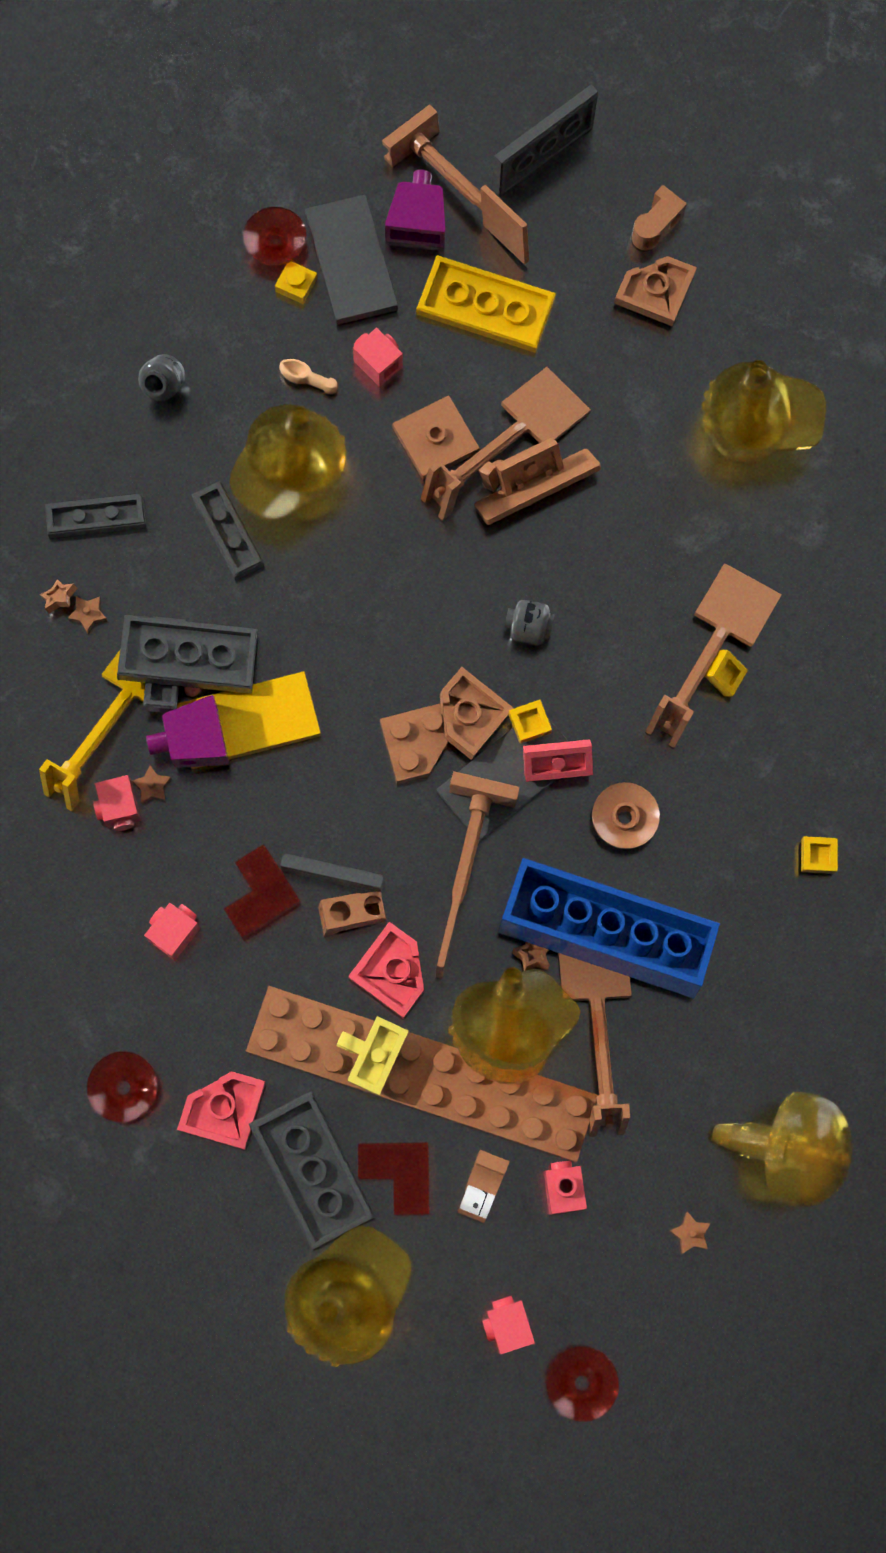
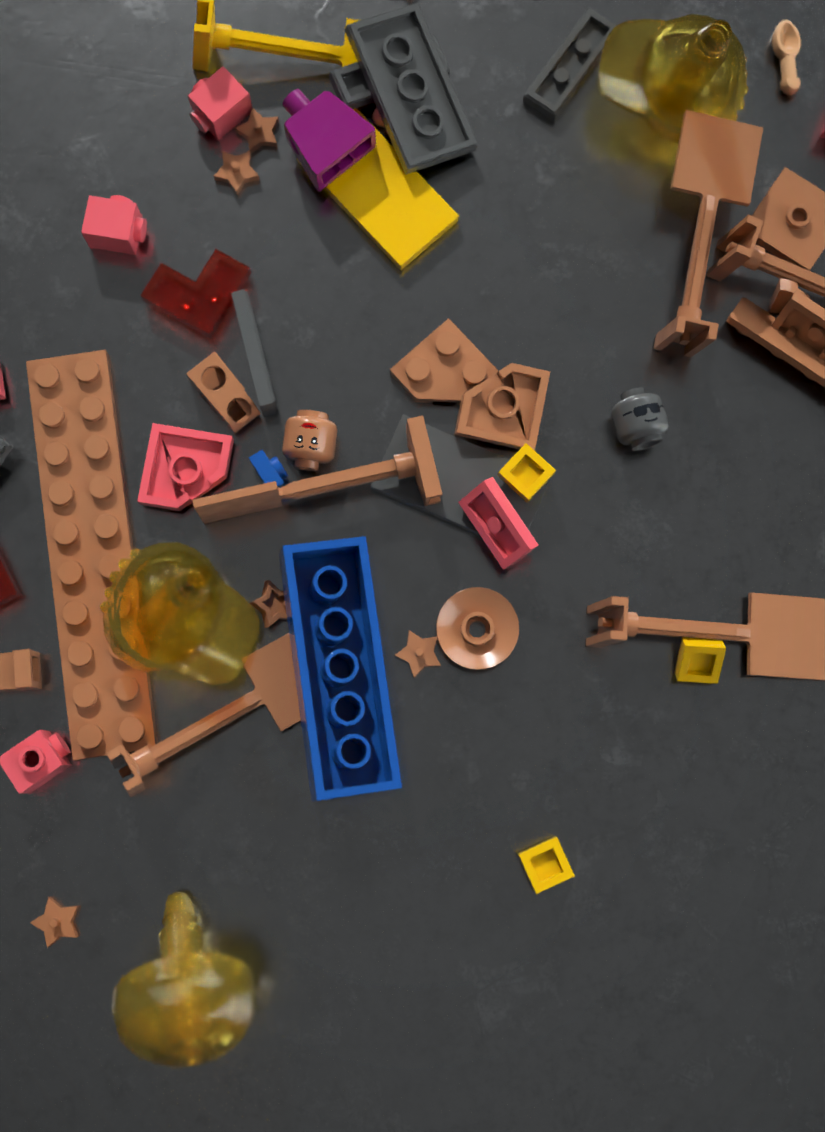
camera: 65 degrees right, 5 degrees up
light yellow plate [336,1016,408,1096] -> none
none -> nougat piece [214,151,260,195]
none -> blue plate [249,449,289,488]
none -> nougat head [282,410,337,471]
none -> nougat piece [394,630,441,678]
none -> nougat piece [654,110,763,357]

